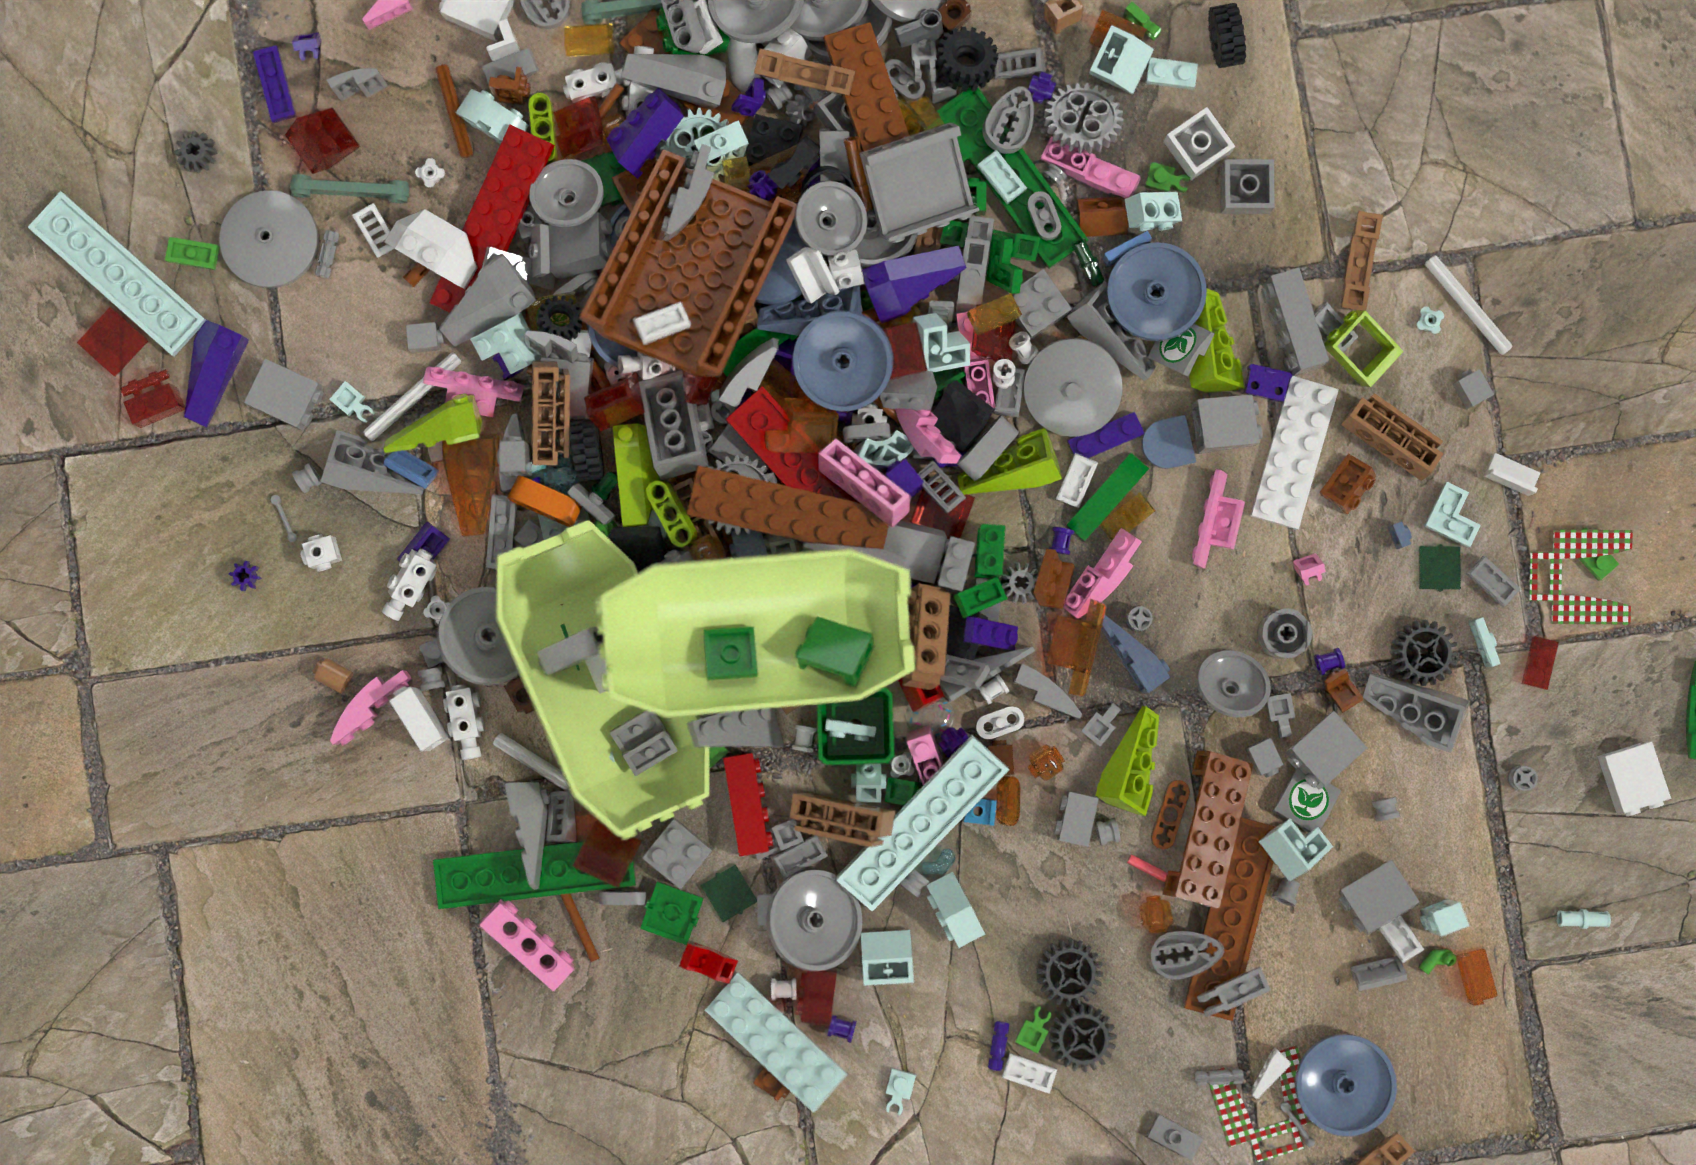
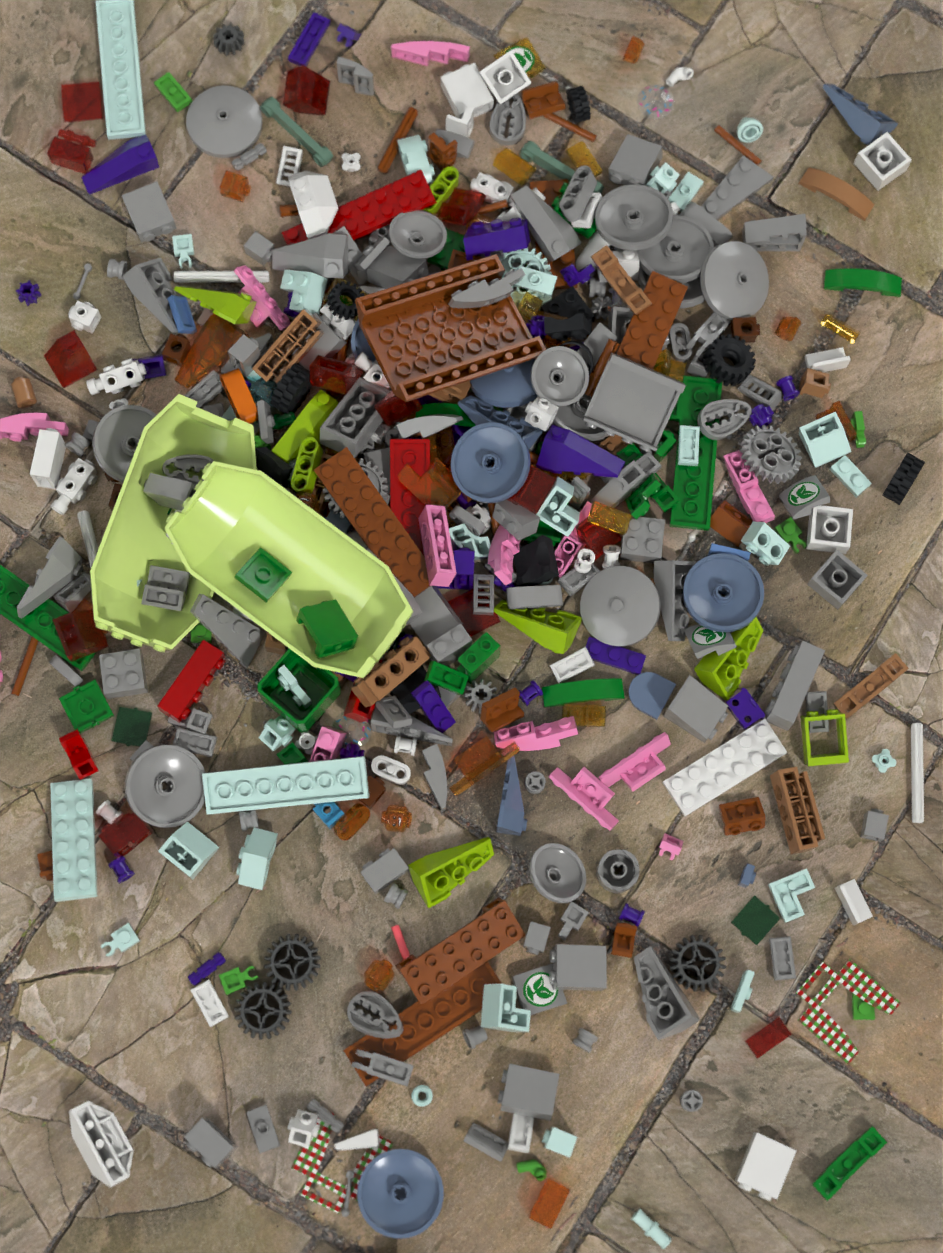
camera: 40 degrees right, 10 degrees down
light grey slope [524,331,578,364] -> none
white plate [634,302,691,344] -> none
white panel [786,247,839,303] -> none
medium nougat brick [789,792,895,847] -> none
white bush [792,725,817,753] -> none
dark grey piece [893,8,943,48] -> none
clear light blue arm [923,848,956,875] -> none
light grey plate [1027,191,1061,240] -> none
light grey bush [1042,163,1067,187] -> none
dark green axle [1071,238,1104,287] -> none
light grey plate [1081,703,1121,747] -> none
dark orange beam [1151,780,1190,850] -> none
none -> clear red slope [44,330,97,389]
none -> reddish brown brick [162,334,191,367]
none -> light grey piece [162,455,214,486]
none -> clear orange brick [220,171,251,202]
none -> white brick [288,1109,320,1148]
none -> light aqua plate [411,1085,433,1107]
none -> bright pink bracket [548,767,619,830]
none -> dark purple bush [776,375,800,401]
none -> slope [779,475,830,520]

